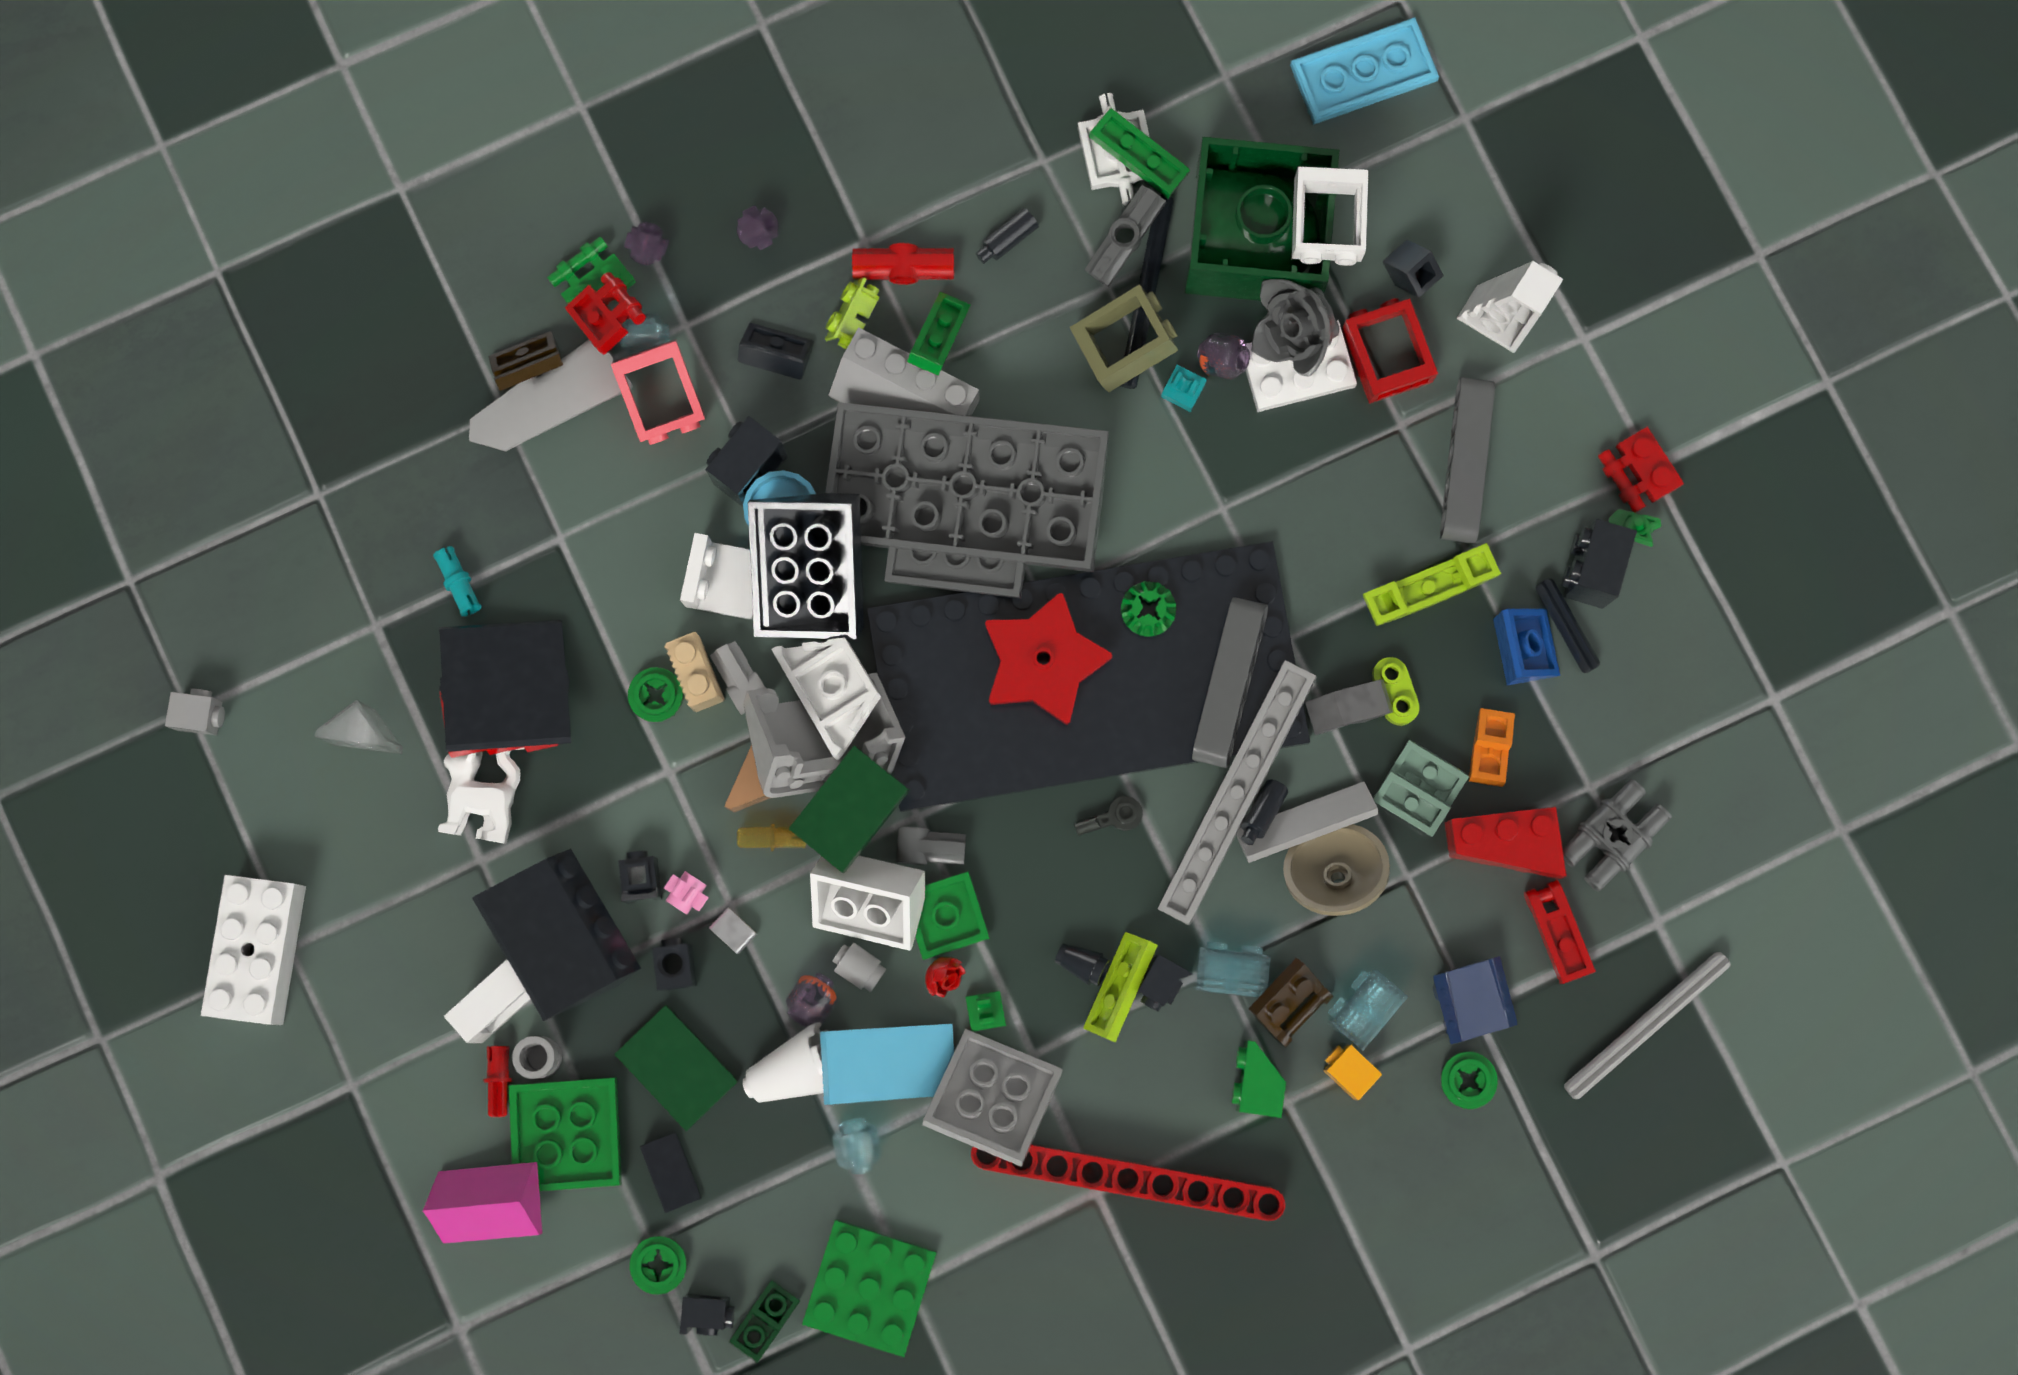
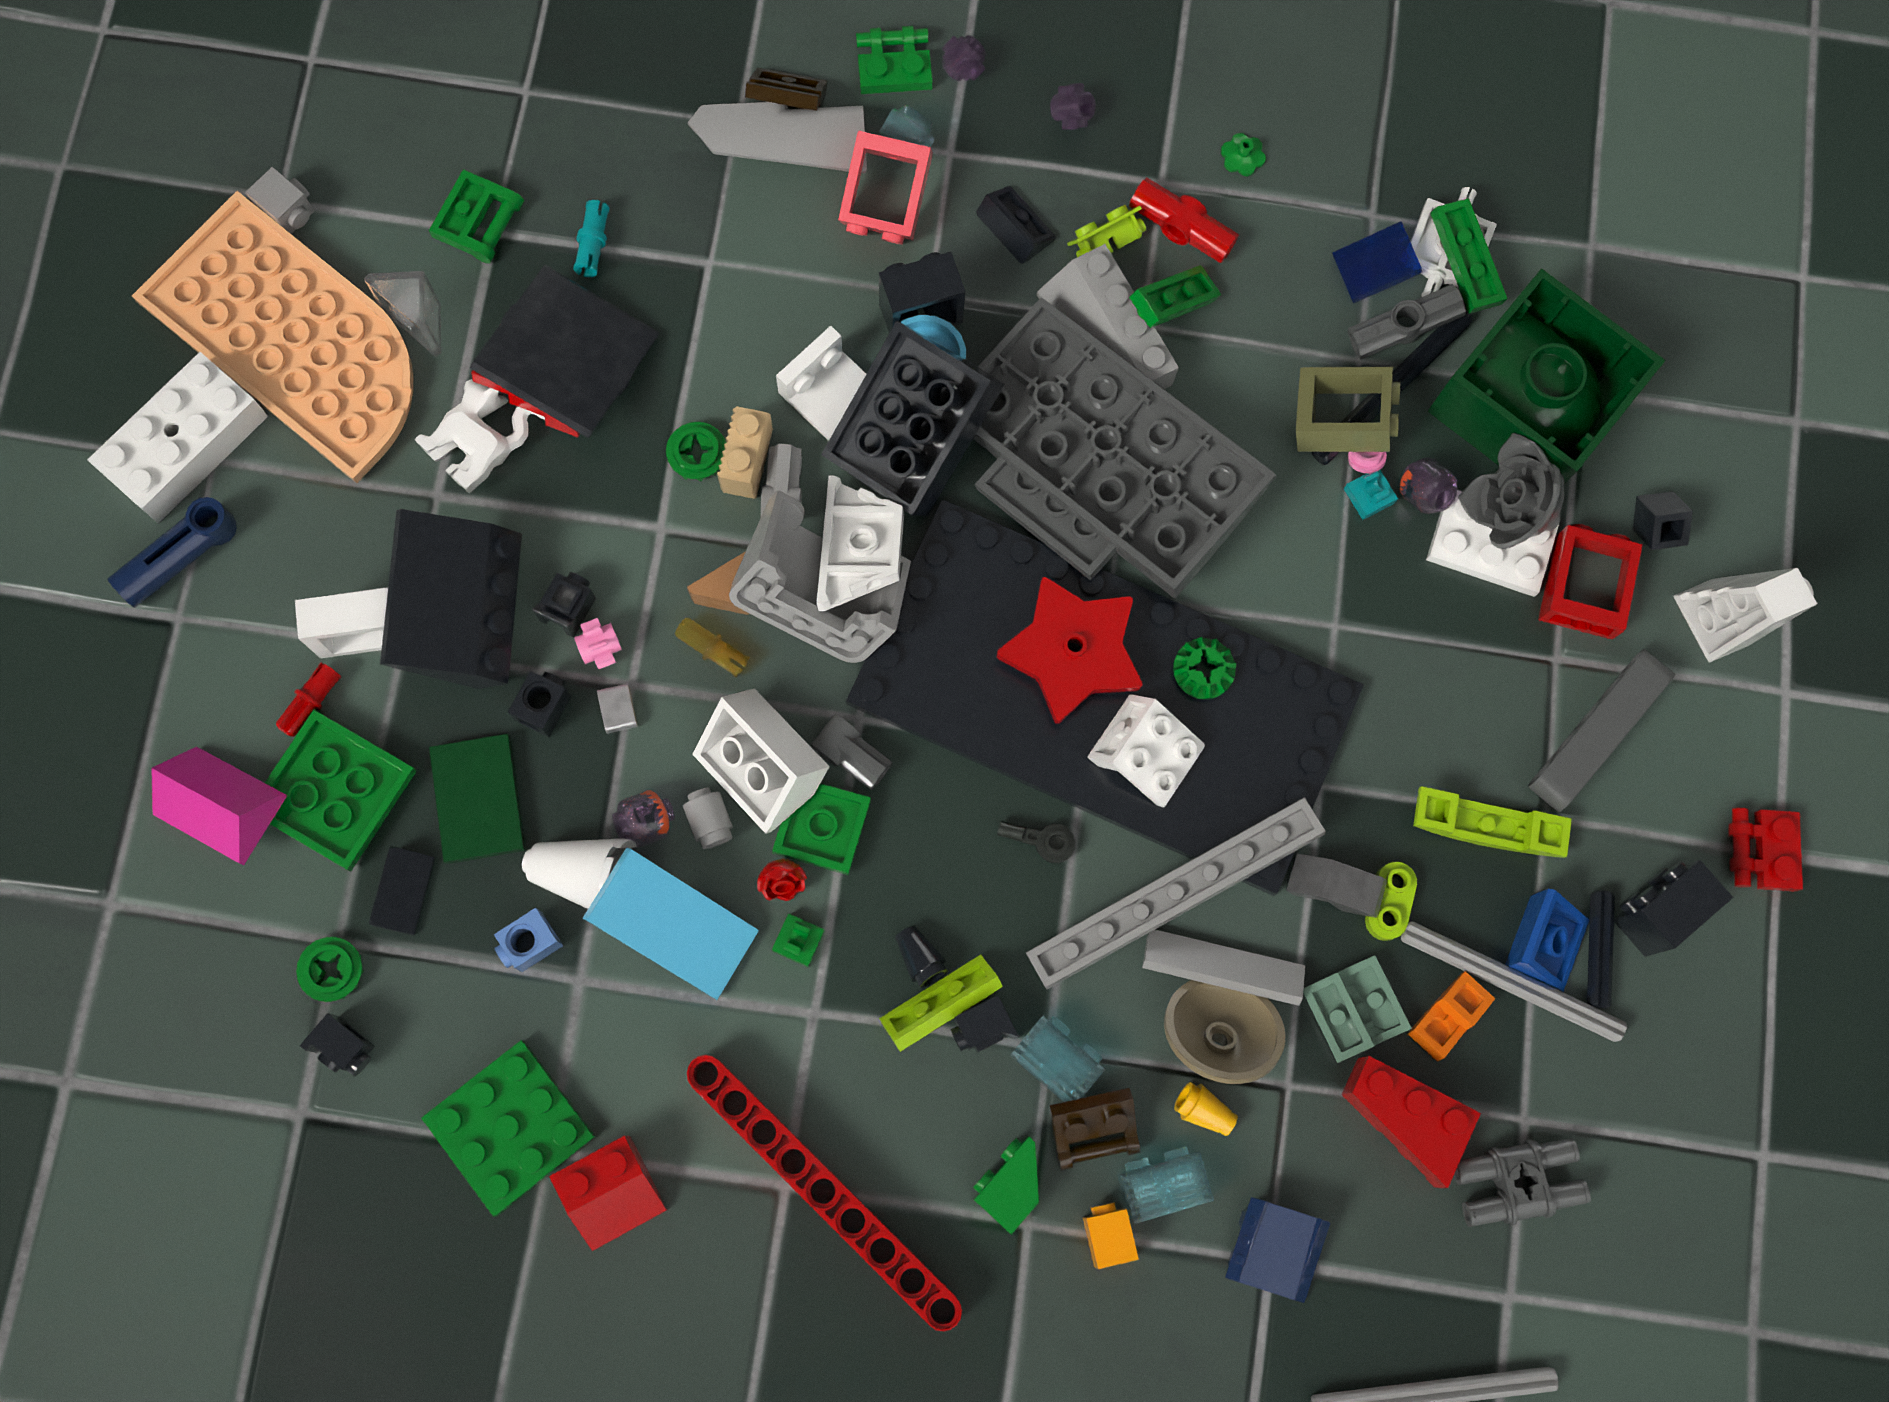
camera: 25 degrees right, 5 degrees down
light grey piece [512,1036,562,1079] -> none
red plate [564,272,646,355] -> none
dark green slope [728,1280,800,1364] -> none
dark green tile [788,746,910,873] -> none
clear light blue head [832,1118,882,1174] -> none
light grey plate [923,1029,1063,1167] -> none
black cylinder [976,208,1039,264] -> none
dark grey beam [1192,597,1268,768] -> none
black cylinder [1241,779,1289,845] -> none
medium azure tile [1290,17,1439,125] -> none
white window [1292,167,1368,266] -> none
green gear [1440,1052,1498,1109] -> none
red plate [1524,880,1596,984] -> none
green piece [1609,509,1662,547] -> none
none -> dark blue piece [107,497,237,608]
none -> light nougat plate [132,191,414,483]
none -> green plate [429,169,524,264]
none -> medium blue brick [494,908,563,972]
none -> red slope [549,1135,667,1251]
none -> white bracket [1088,694,1205,807]
none -> yellow cone [1174,1082,1238,1136]
none -> green plant [1221,133,1266,176]
none -> clear blue plate [1332,221,1423,304]
none -> bright pink plate [1348,452,1387,473]
none -> light grey axle [1401,922,1627,1042]

